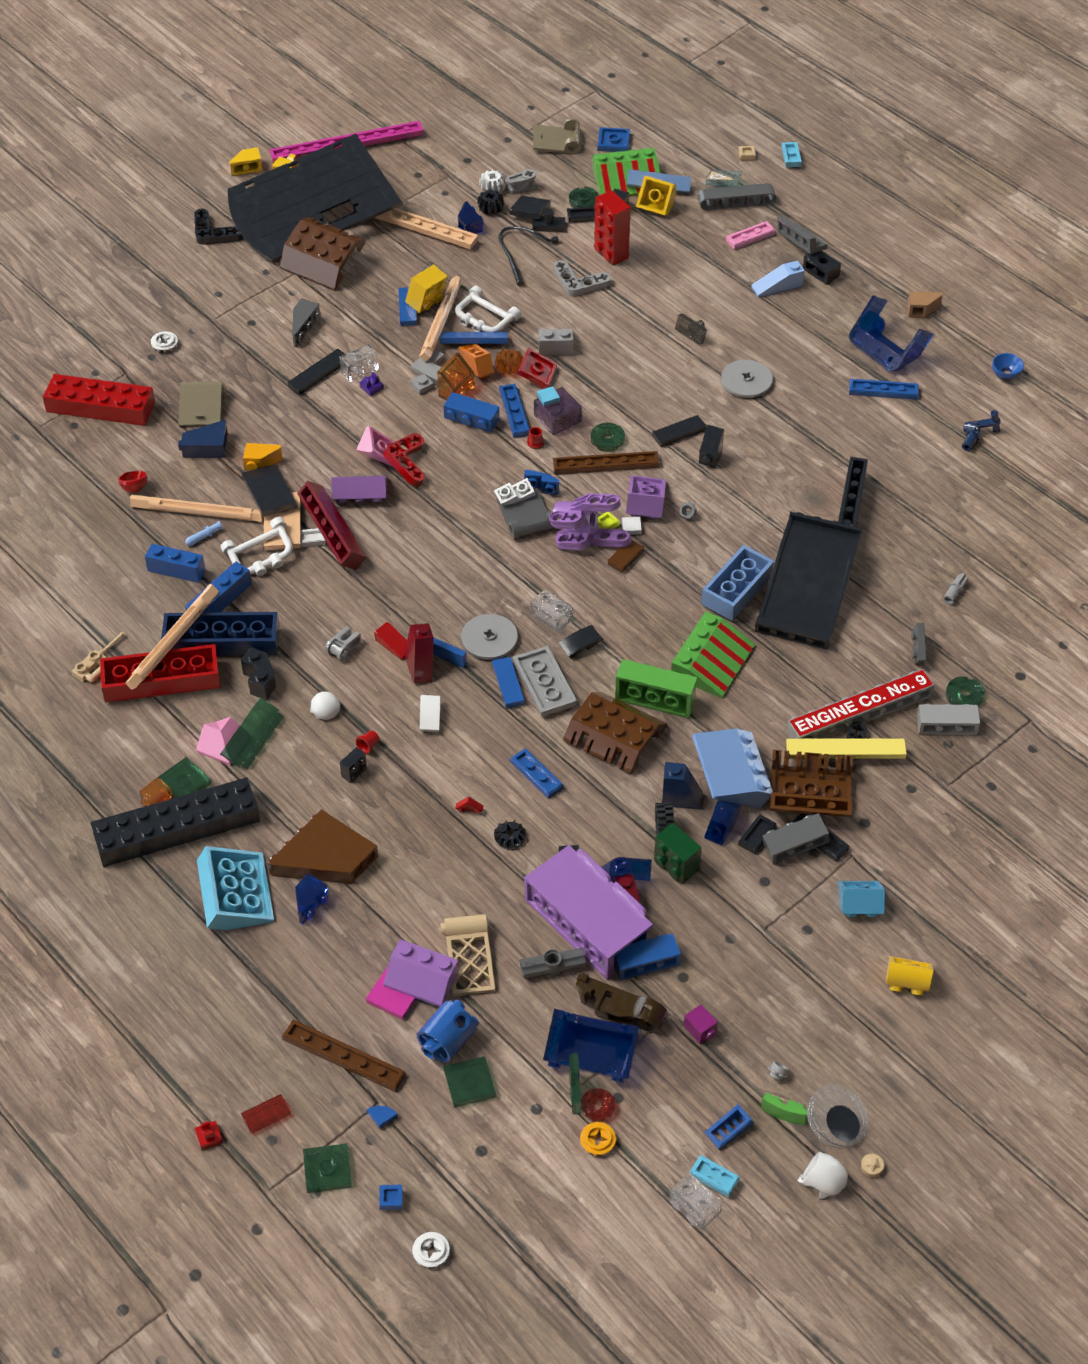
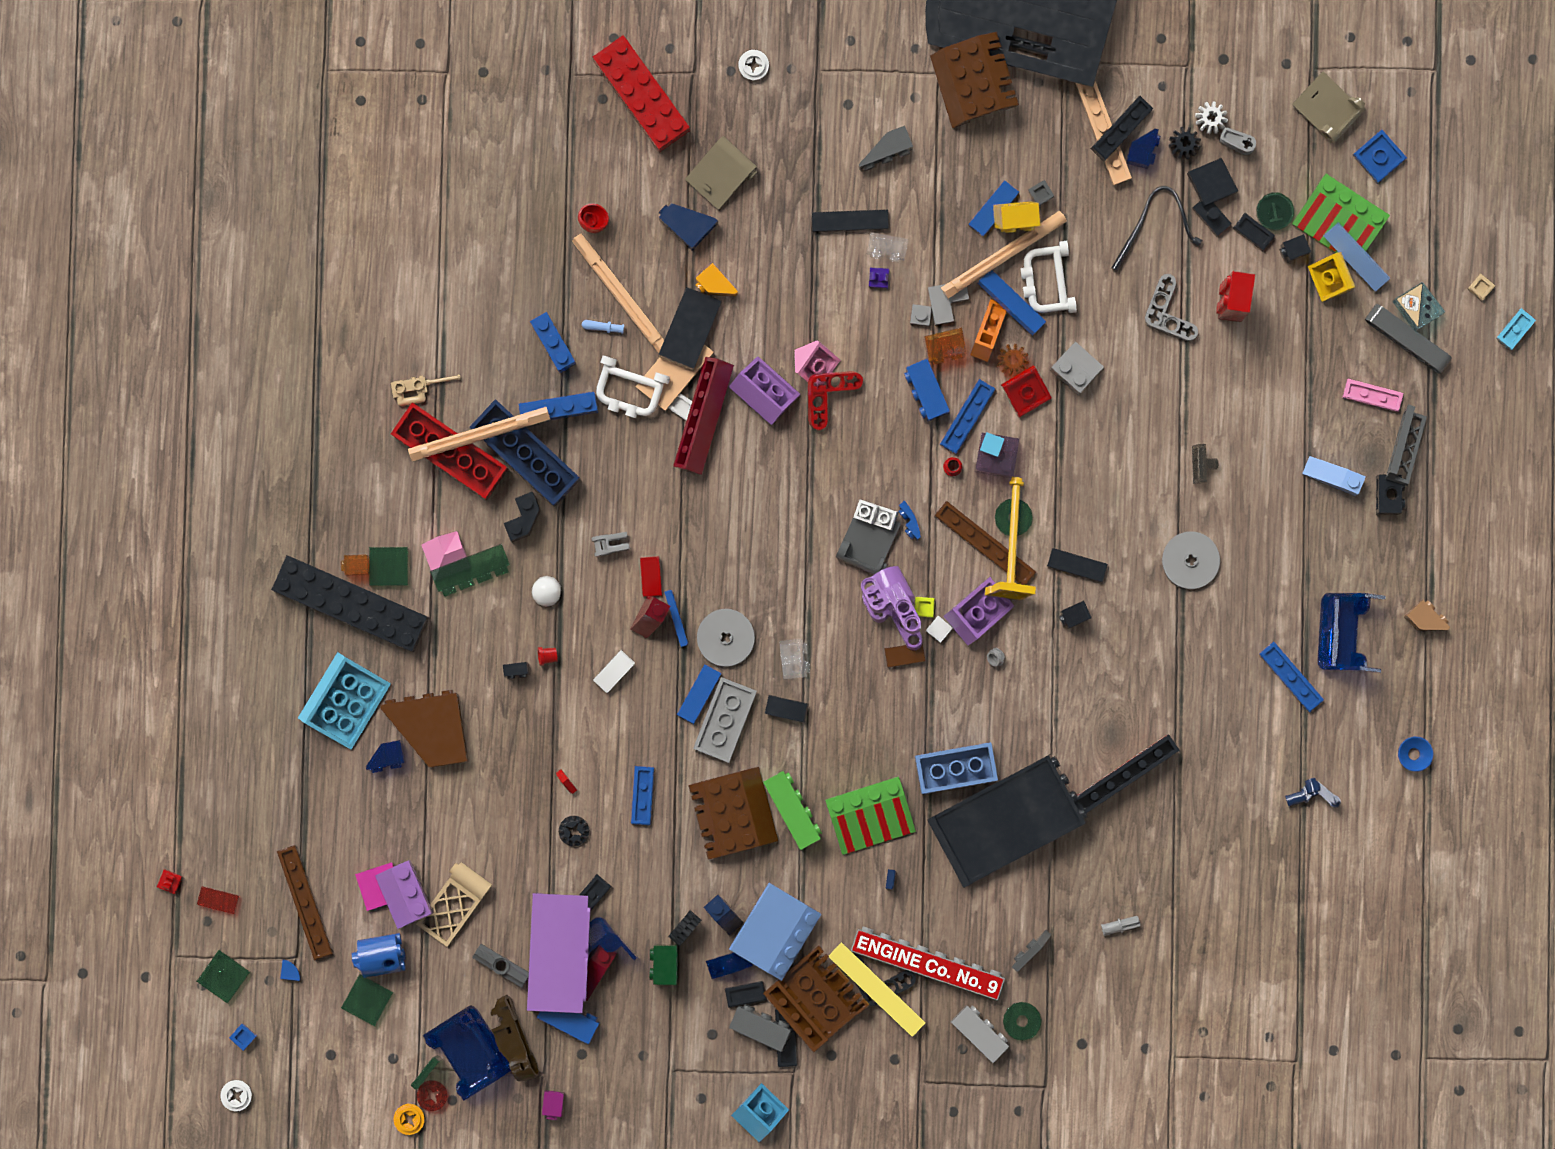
camera: 45 degrees right, 35 degrees up
none -> dark blue tile [885,869,896,889]
none -> yellow tile [985,477,1036,600]
none -> black tile [1090,96,1154,162]

